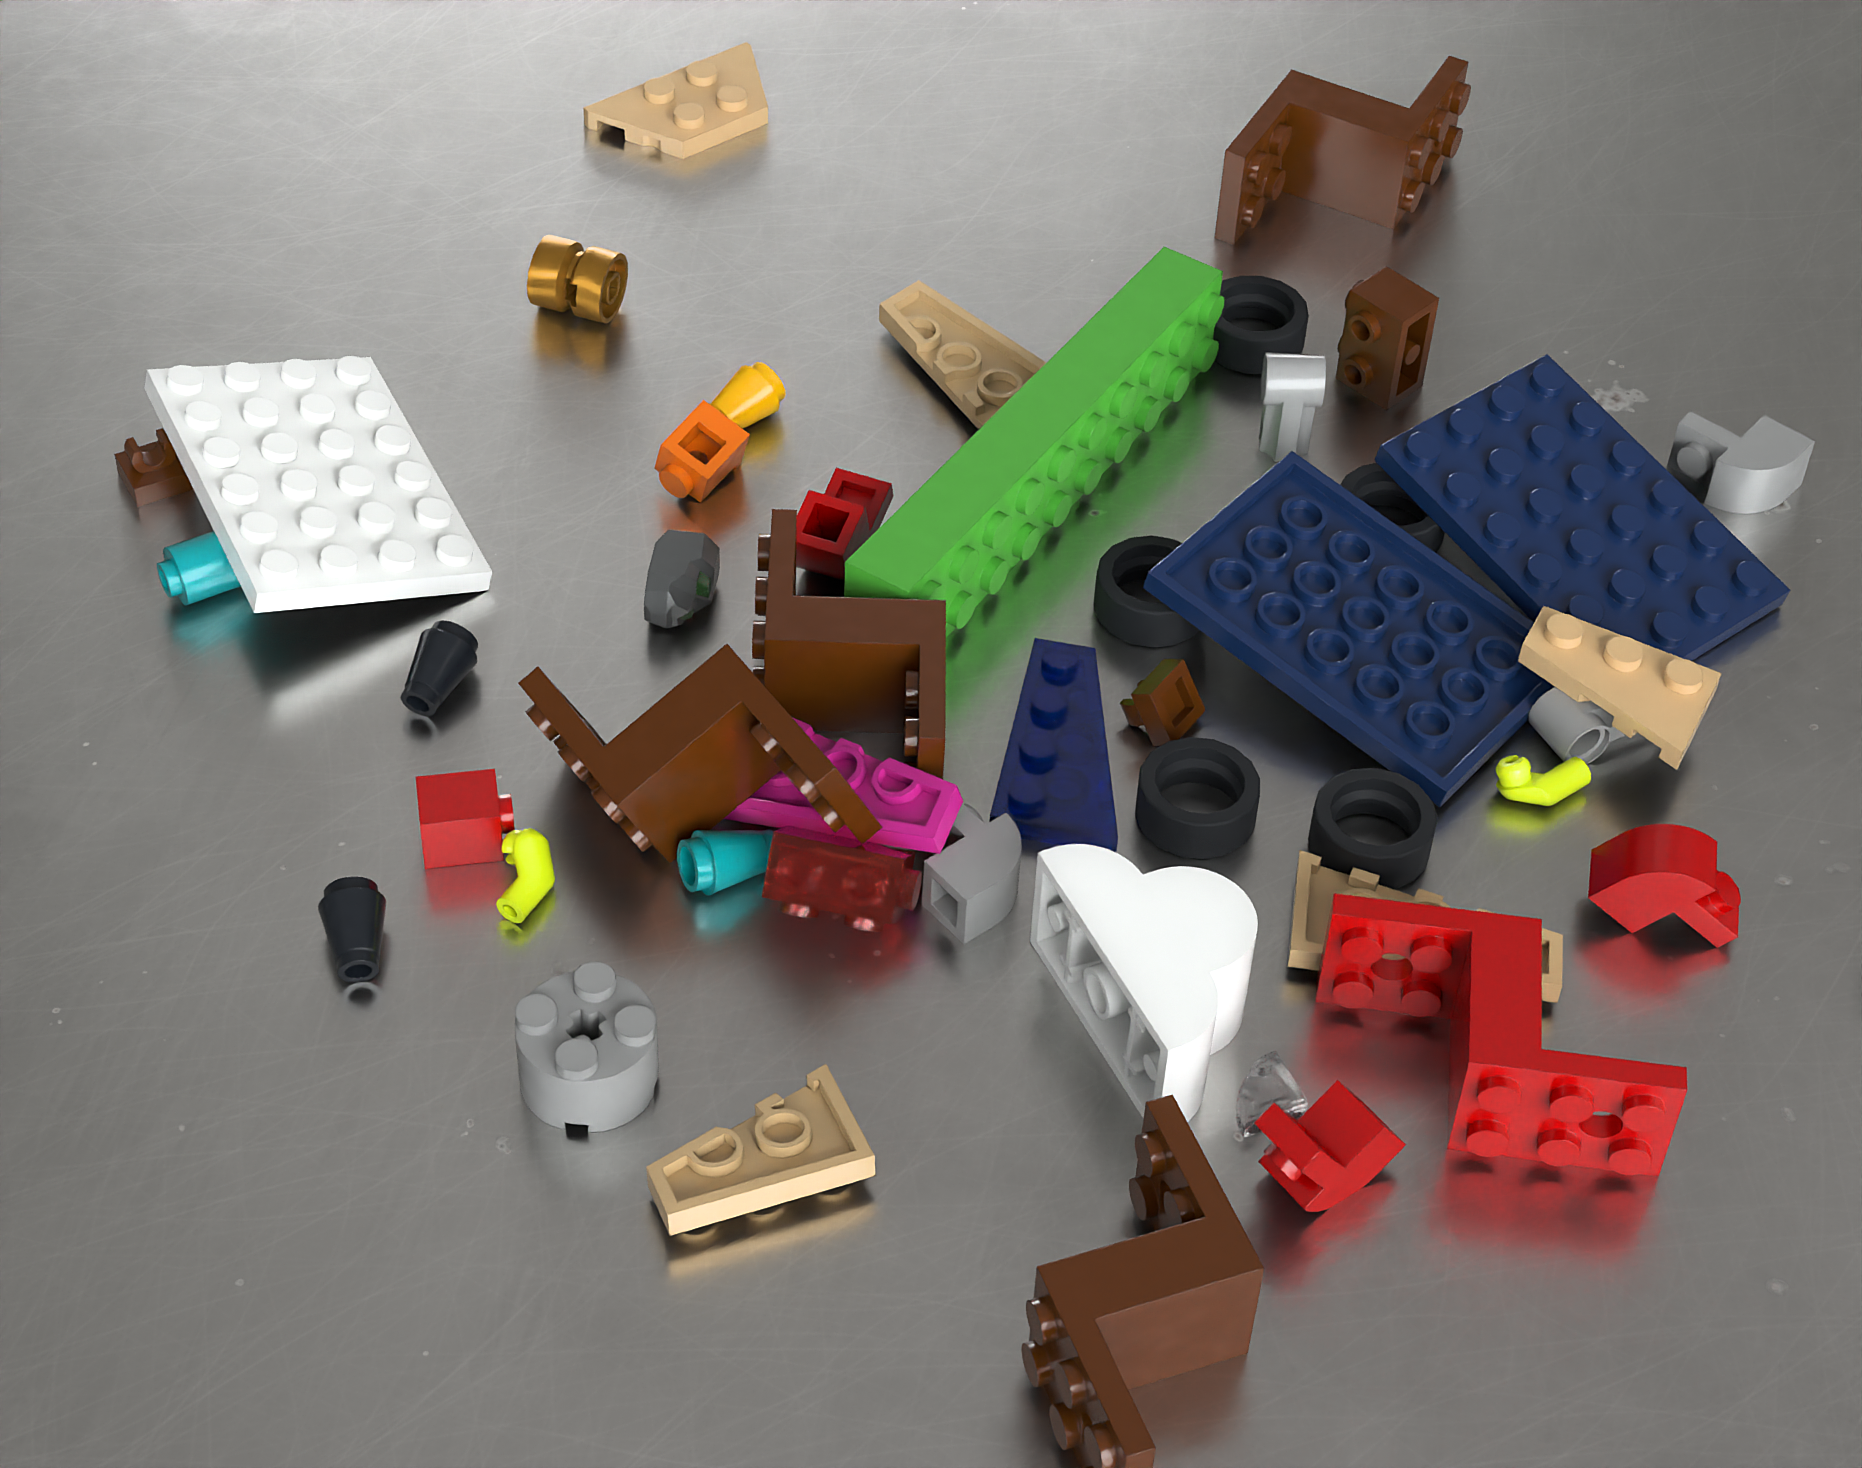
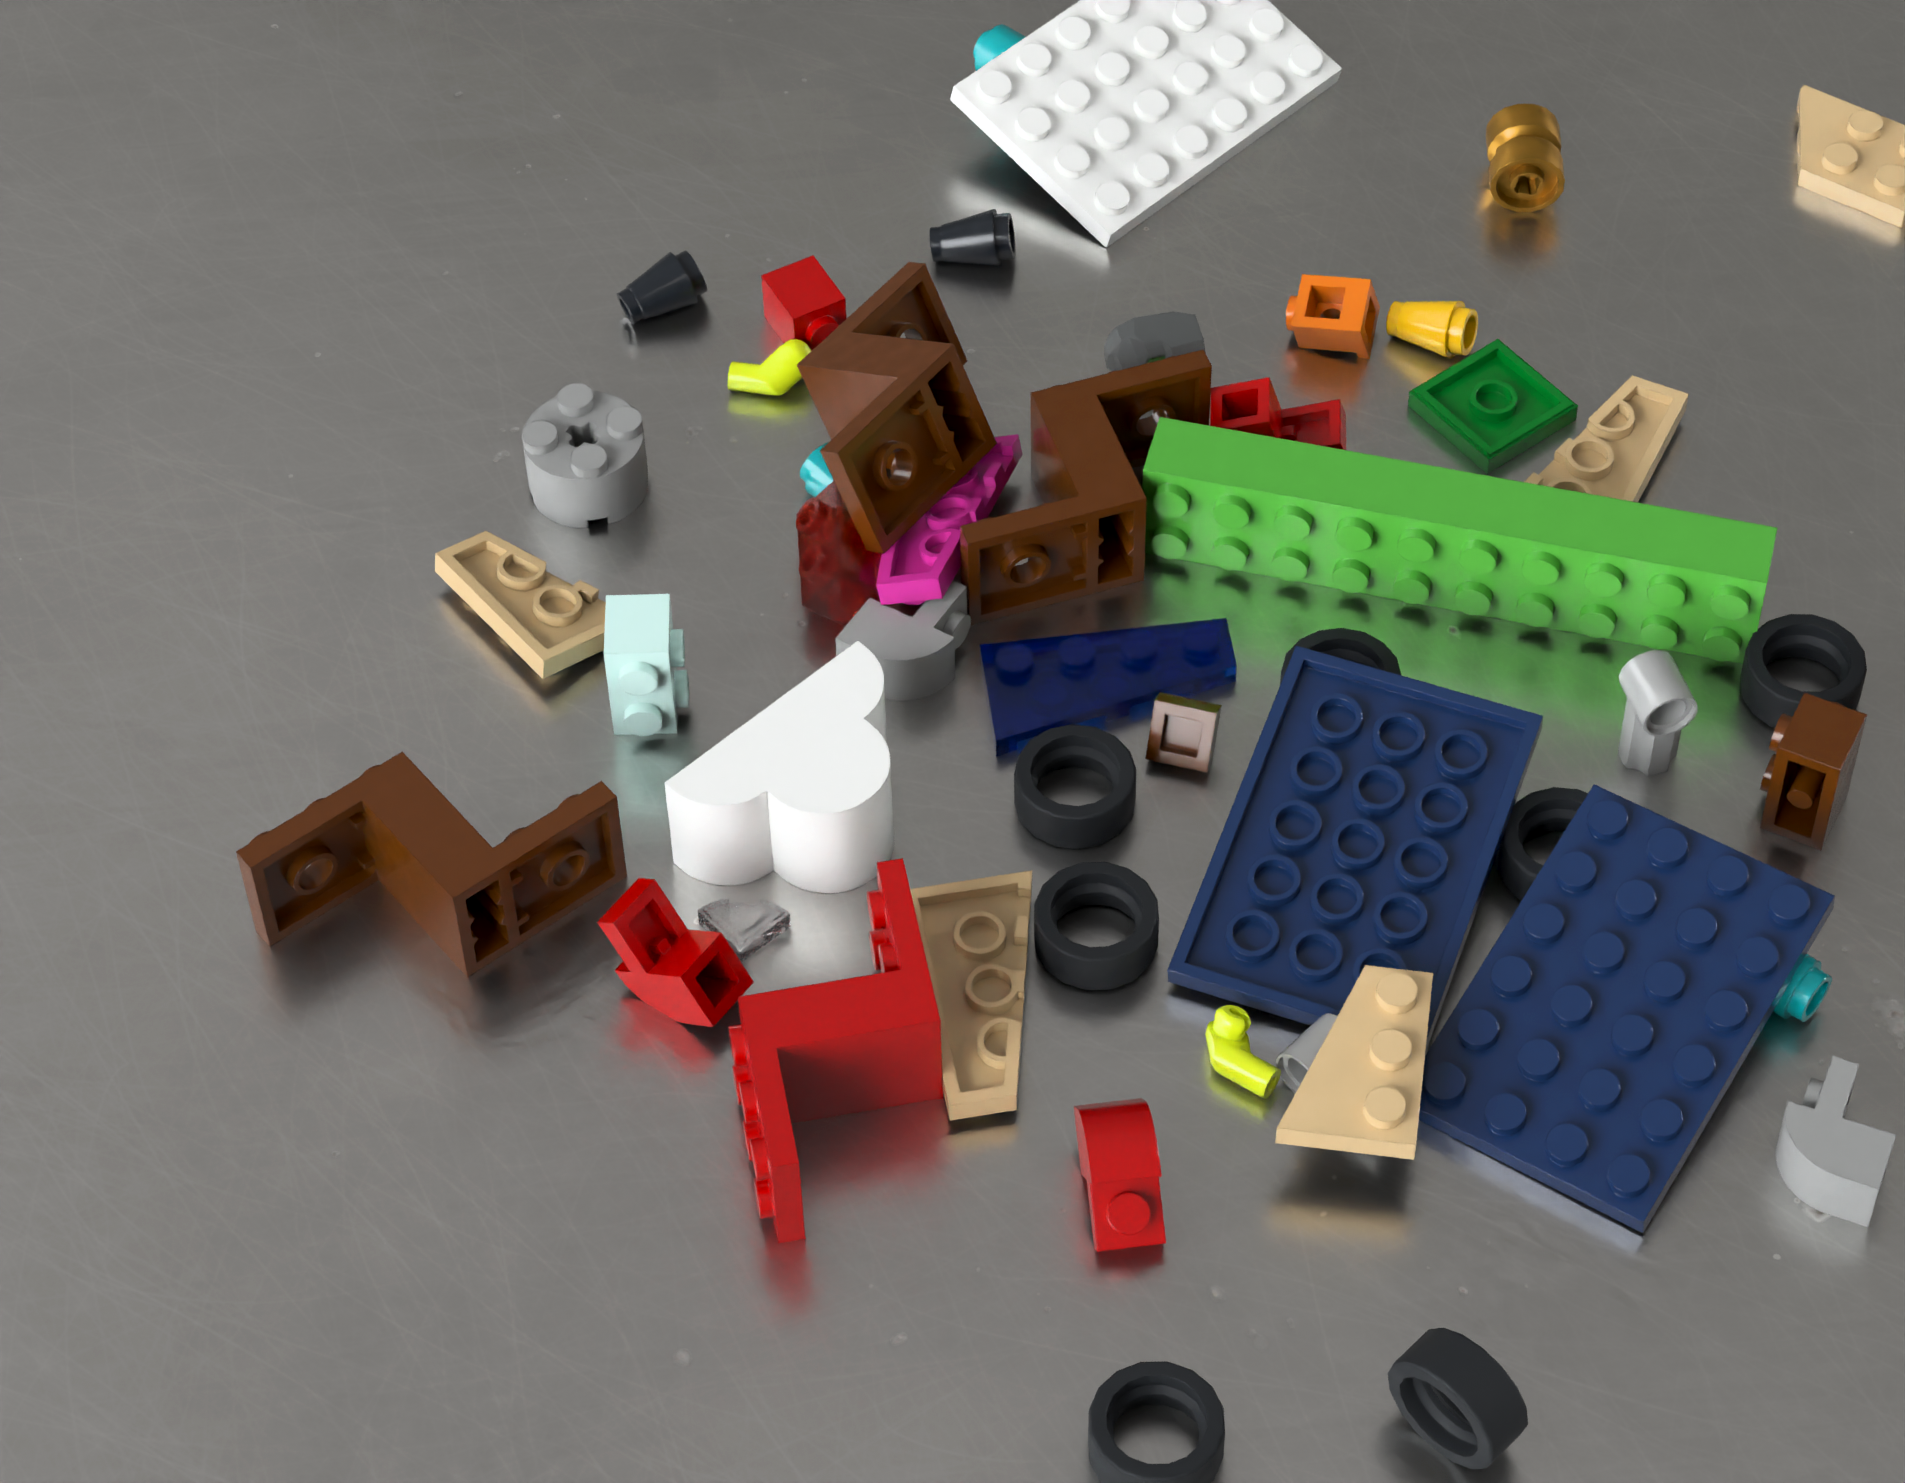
camera: 75 degrees right, 5 degrees up
none -> light aqua brick [604,594,689,736]
none -> green tile [1408,339,1578,474]

